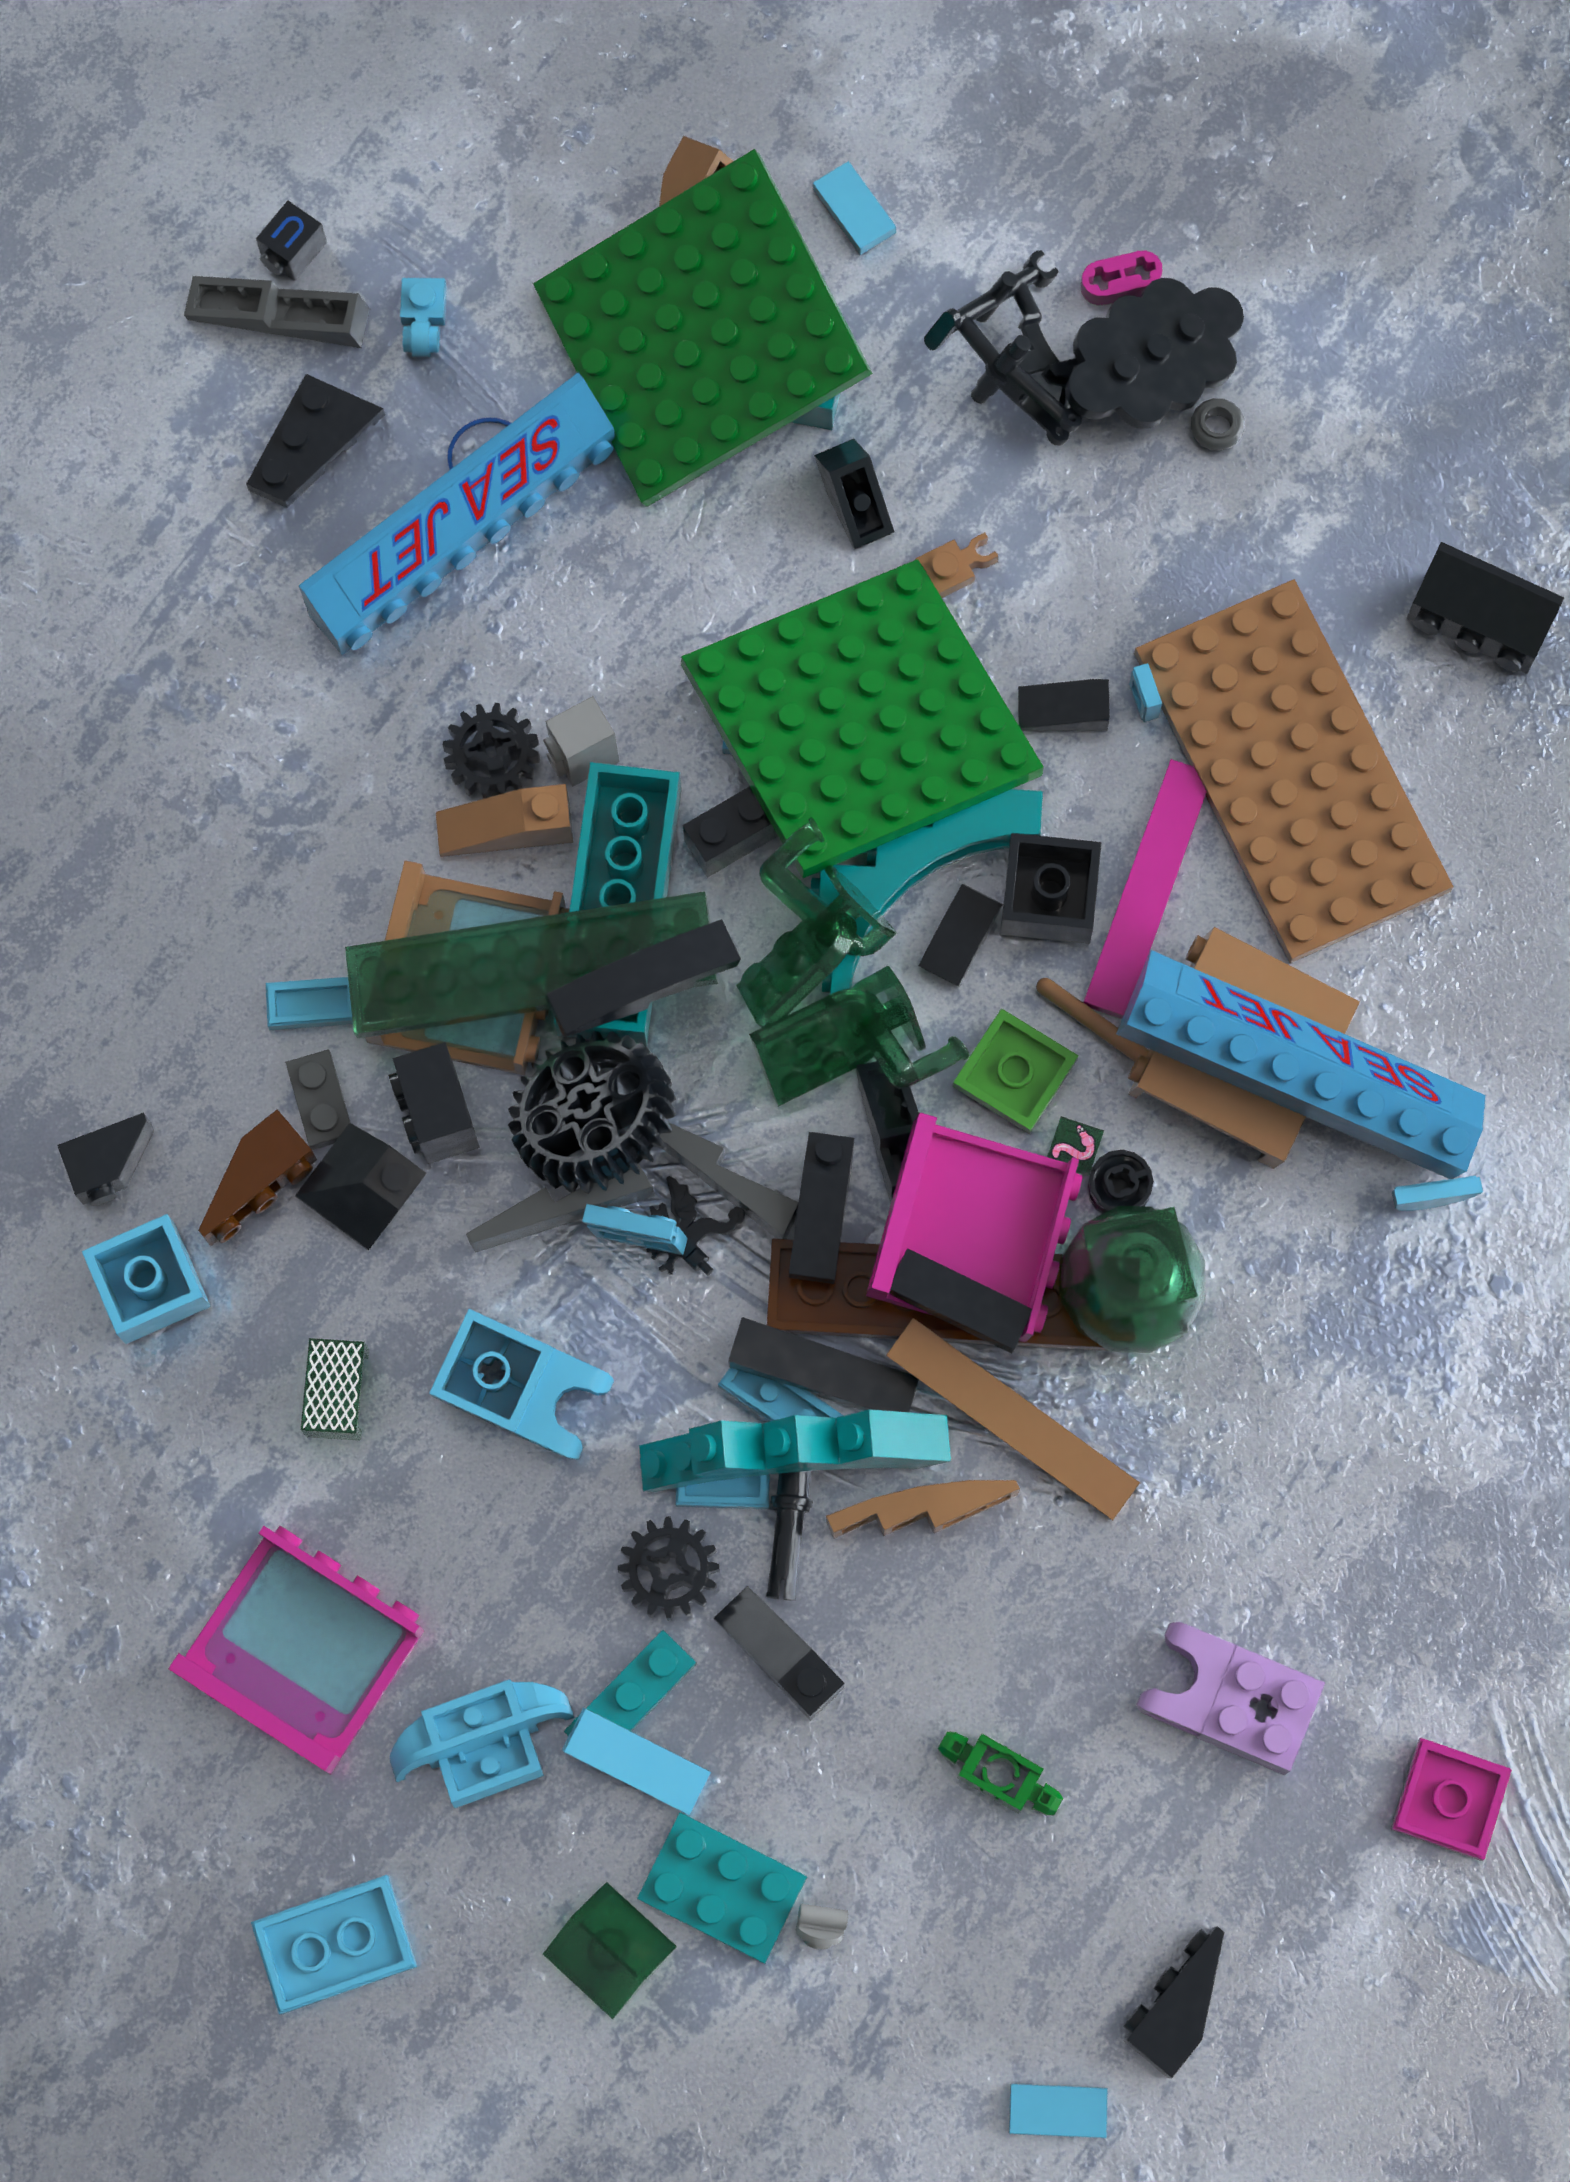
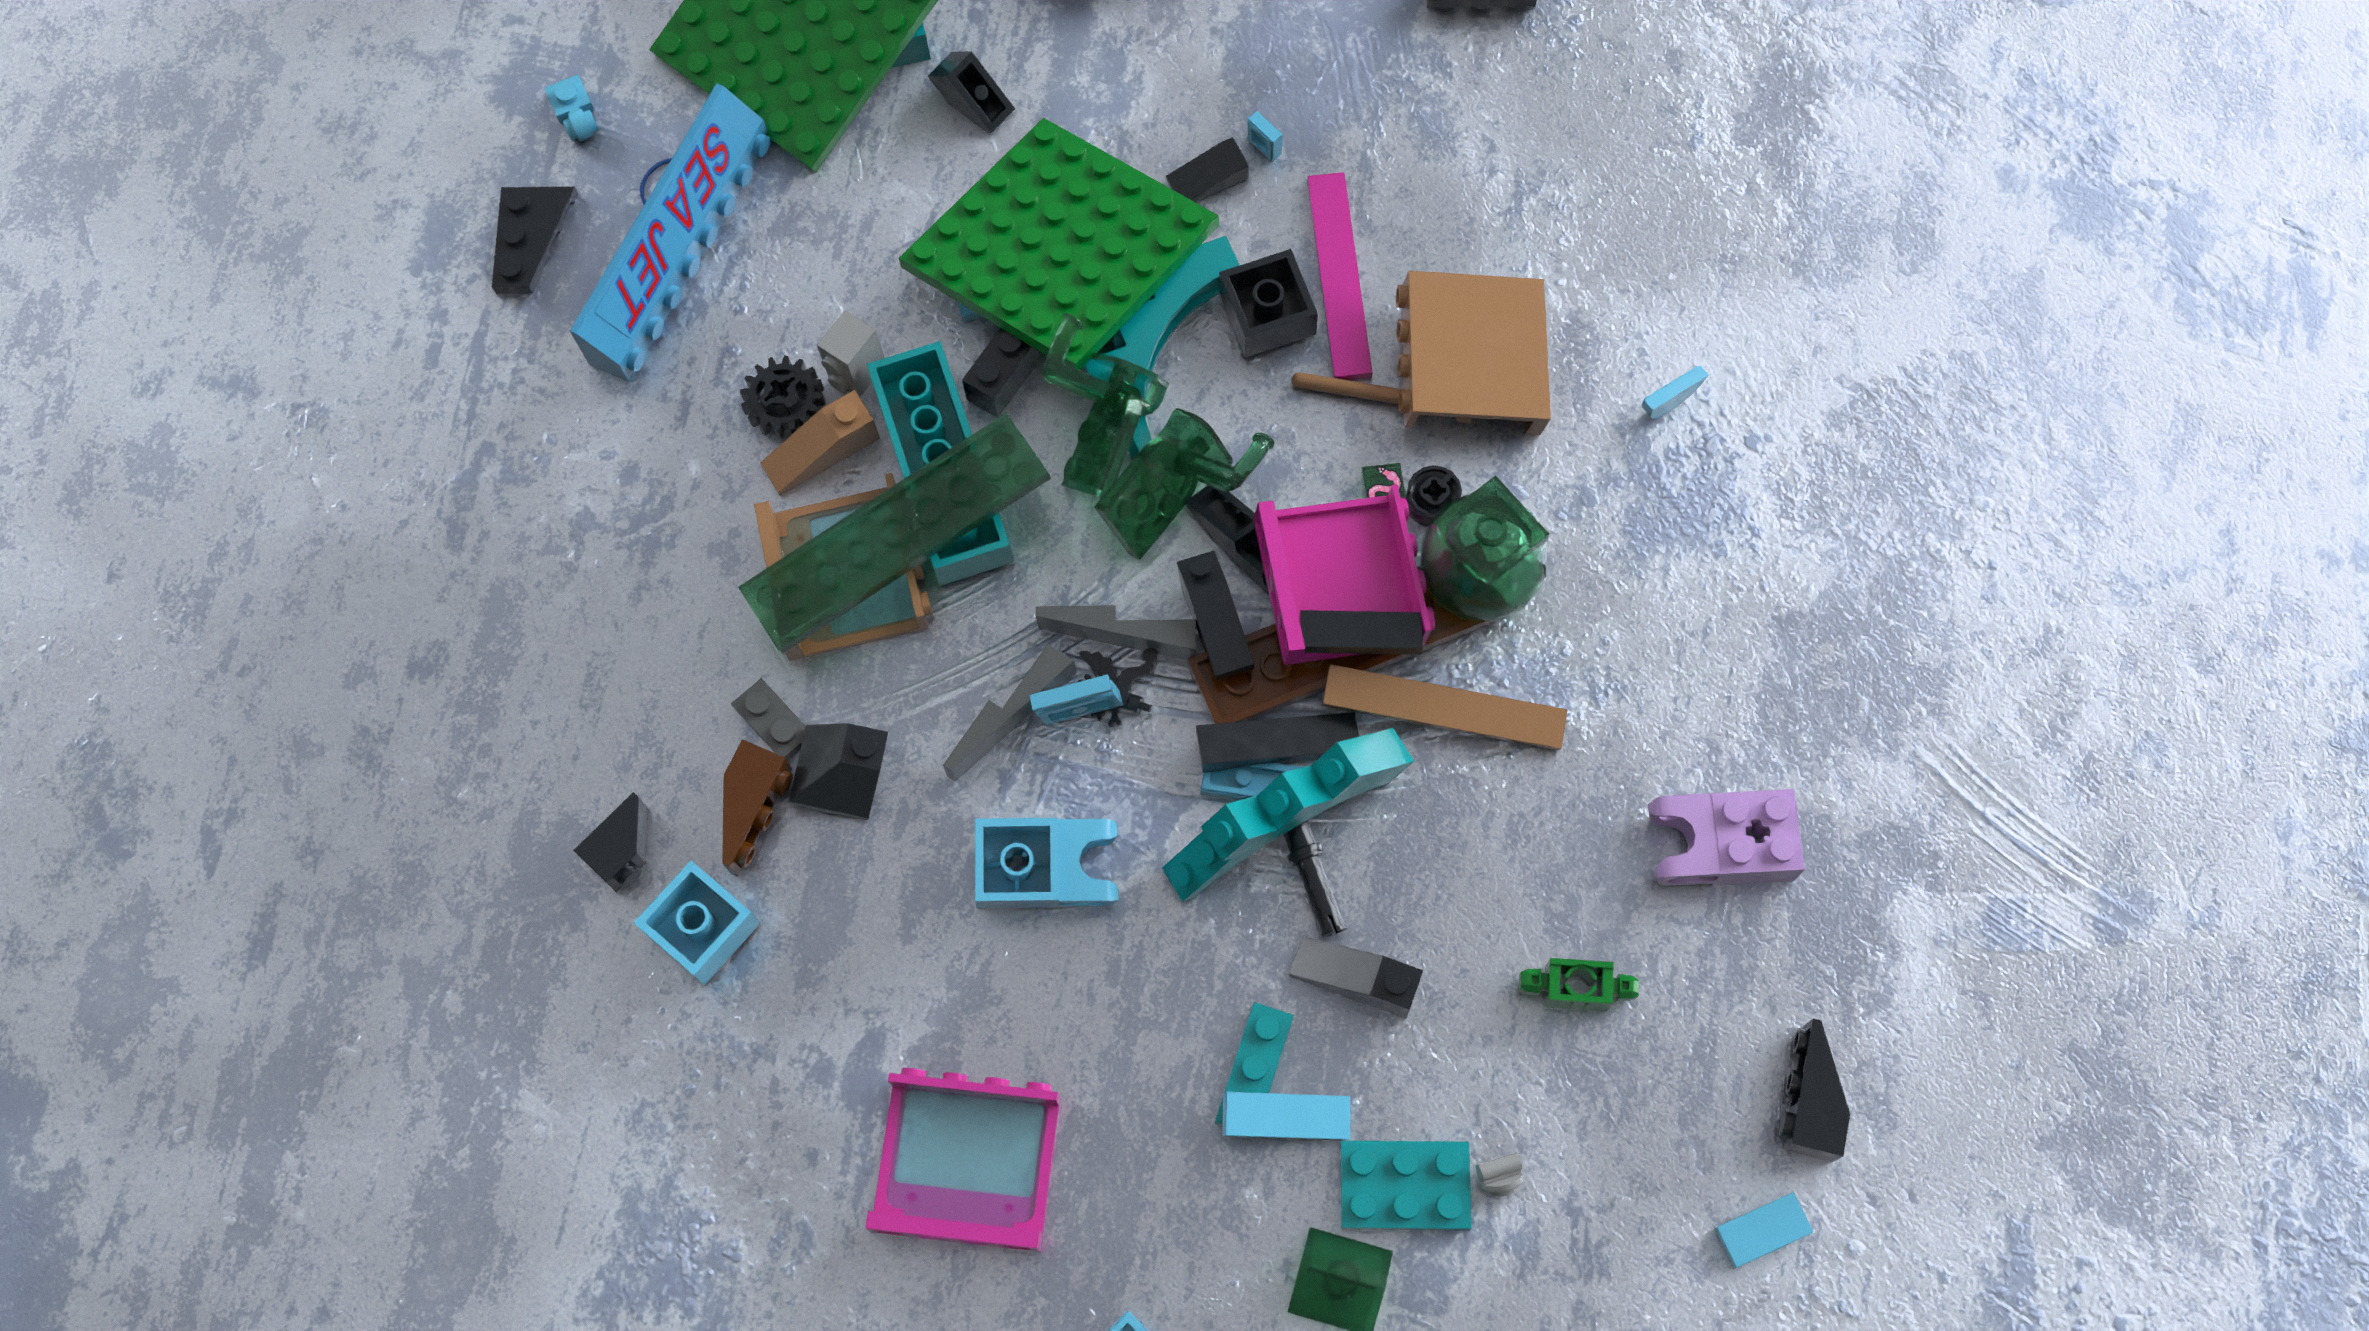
camera: 25 degrees left, 5 degrees down
dark grey slope [184,276,370,348] -> none
black brick [256,200,327,281] -> none
medium azure tile [266,976,360,1030] -> none
clear green panel [301,1338,369,1441] -> none
black brick [388,1042,480,1164] -> none
medium azure plate [390,1679,575,1808] -> none
black gear [508,1031,676,1194] -> none
black slope [545,919,741,1038] -> none
black gear [618,1517,720,1621] -> none
medium azure tile [676,1474,770,1509] -> none
medium nougat slope [826,1480,1020,1539] -> none
medium nougat plate [915,532,999,598] -> none
black slope [918,884,1003,986] -> none
bright green plate [953,1008,1079,1134] -> none
dark azure slope [1116,950,1486,1179] -> none
medium nougat plate [1134,579,1454,963] -> none
dark pink plate [1391,1738,1512,1861] -> none

